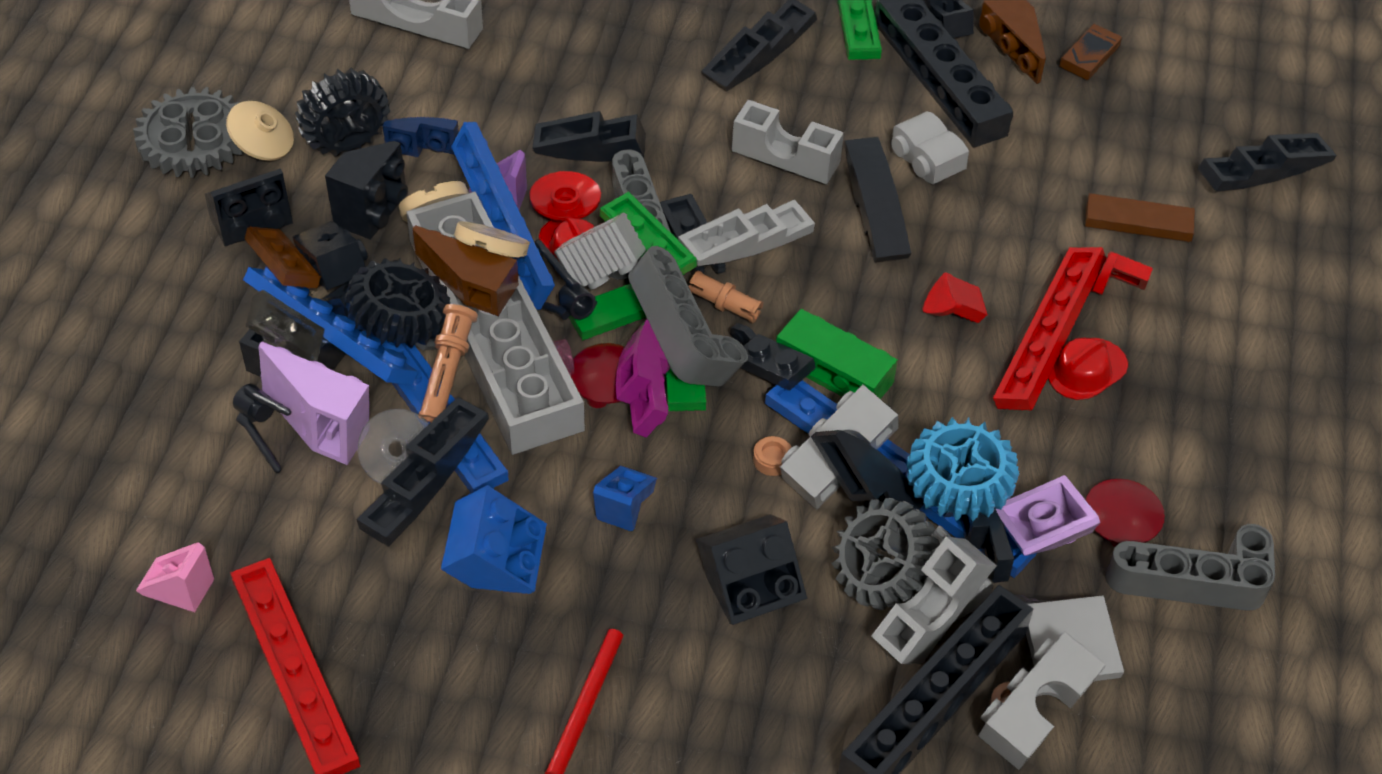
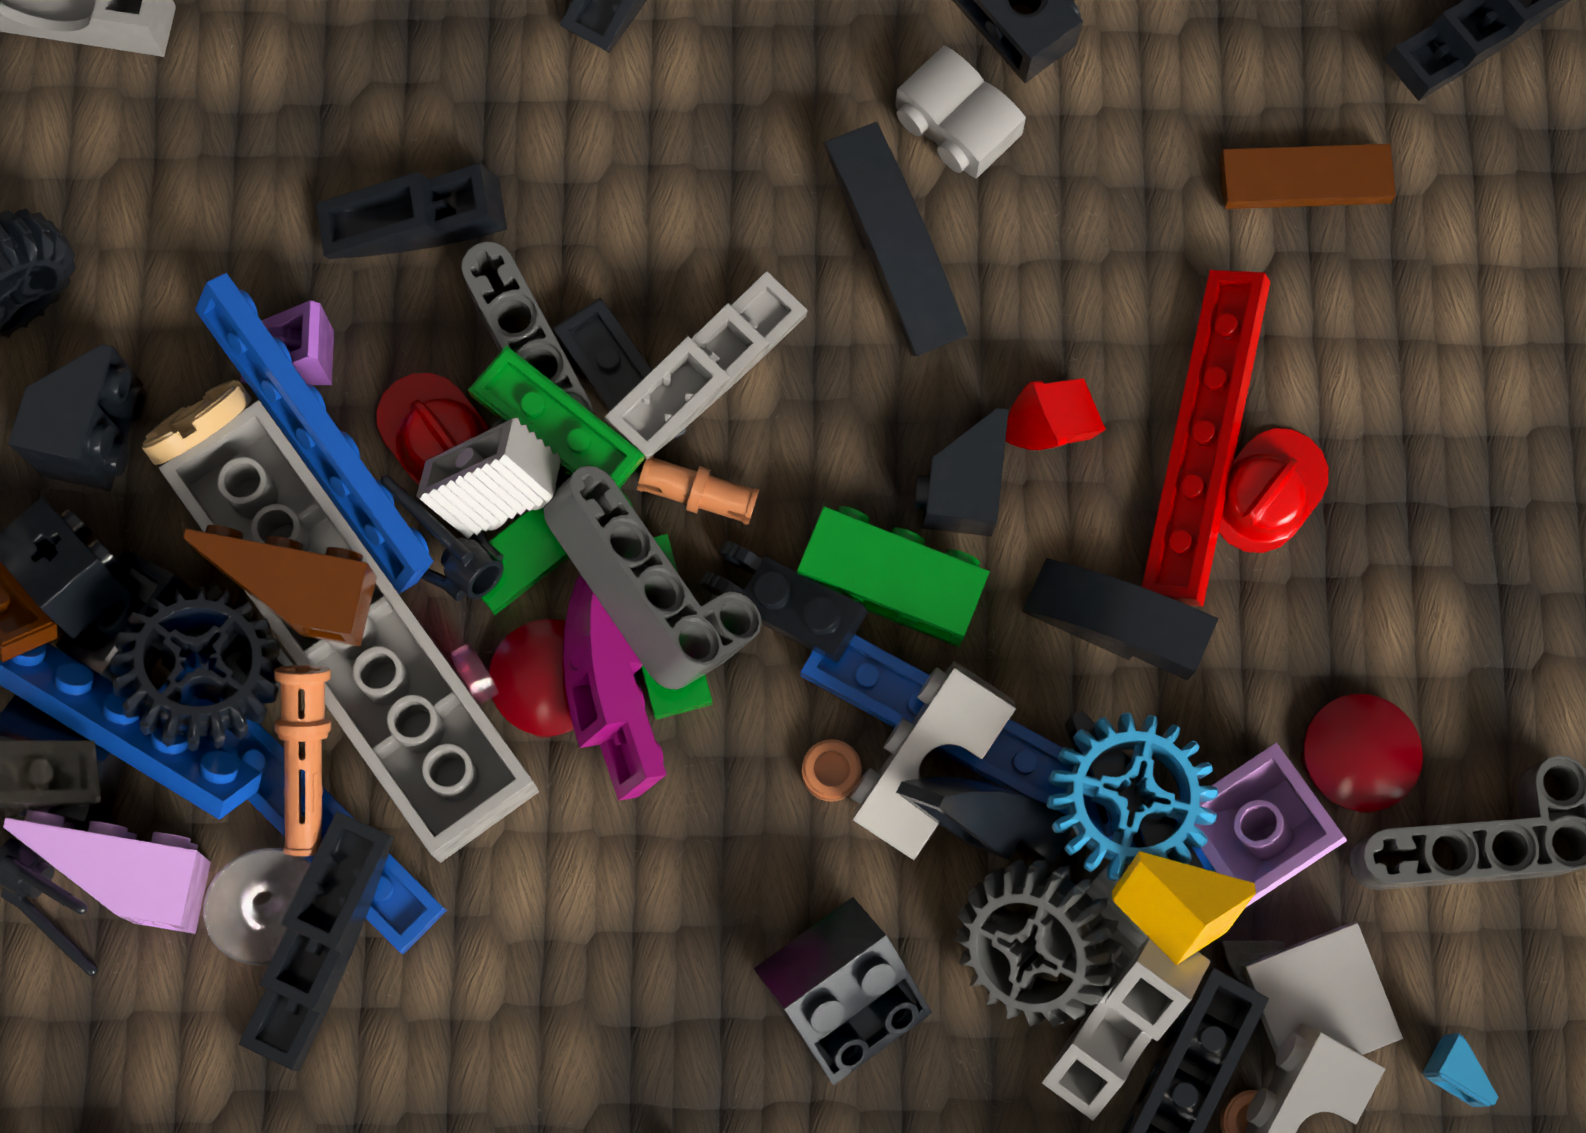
camera: 15 degrees left, 25 degrees up
dark blue slope [383,117,459,158] -> none
blue slope [441,485,547,594] -> none
tan tile [454,221,530,258] -> none
red dish [530,171,601,221] -> none
blue slope [593,466,657,531] -> none
light grey arch [732,100,844,184] -> none
red tile [1092,251,1153,295] -> none
none -> black slope [914,408,1009,537]
none -> black slope [1022,558,1219,680]
none -> yellow slope [1112,851,1256,965]
none -> dark azure slope [1422,1033,1499,1107]

